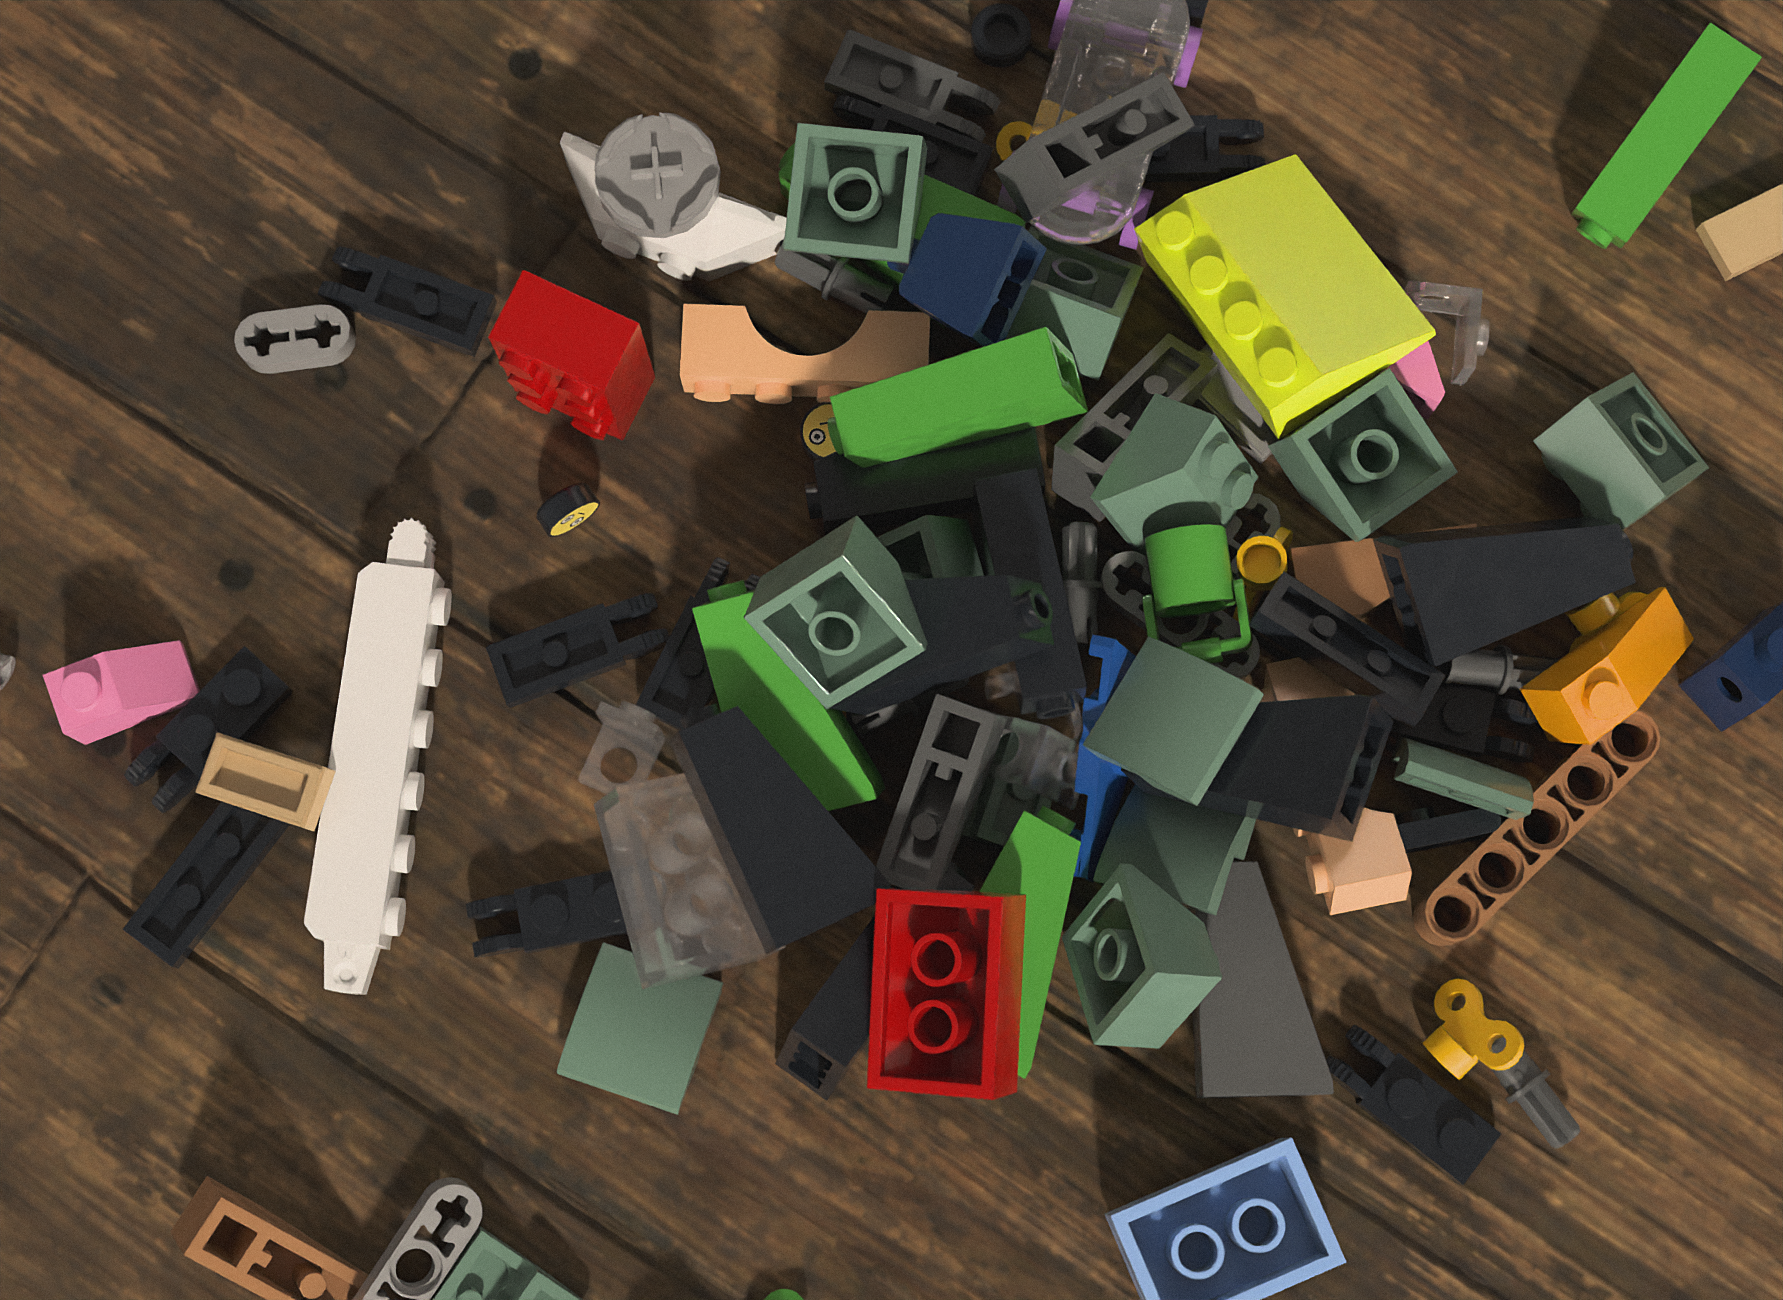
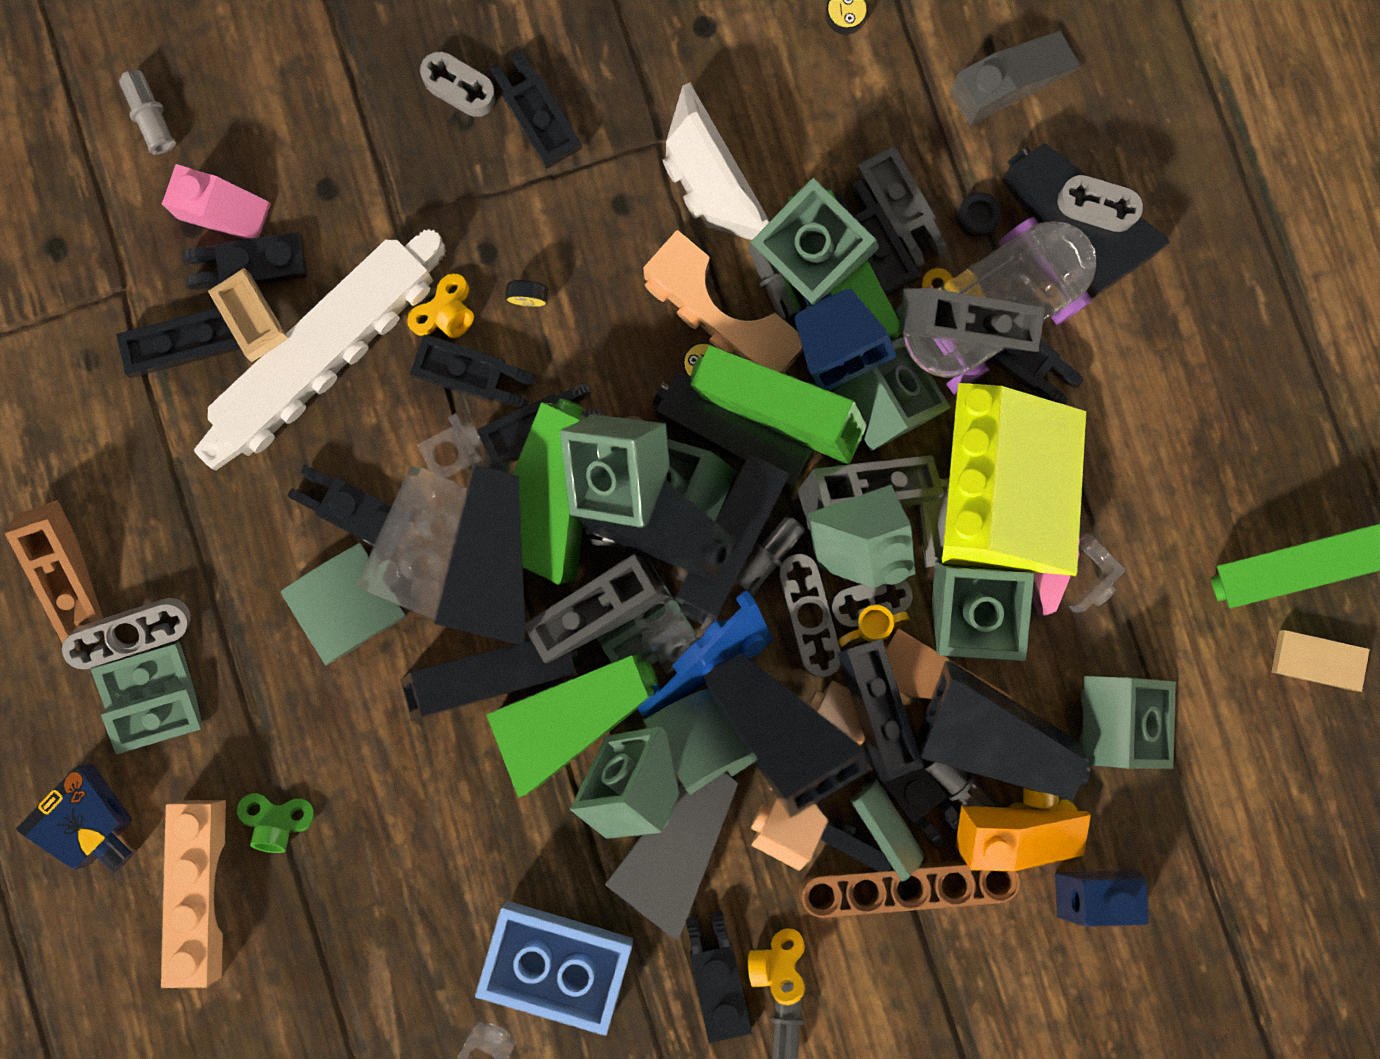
camera: 35 degrees right, 5 degrees up
red brick [488,270,655,441] -> none
light grey tile [594,112,721,238] -> none
red slope [867,888,1026,1100] -> none
sand green slope [1083,636,1264,806] -> none
bright green piece [1142,524,1253,664] -> none
none -> yellow piece [407,274,474,338]

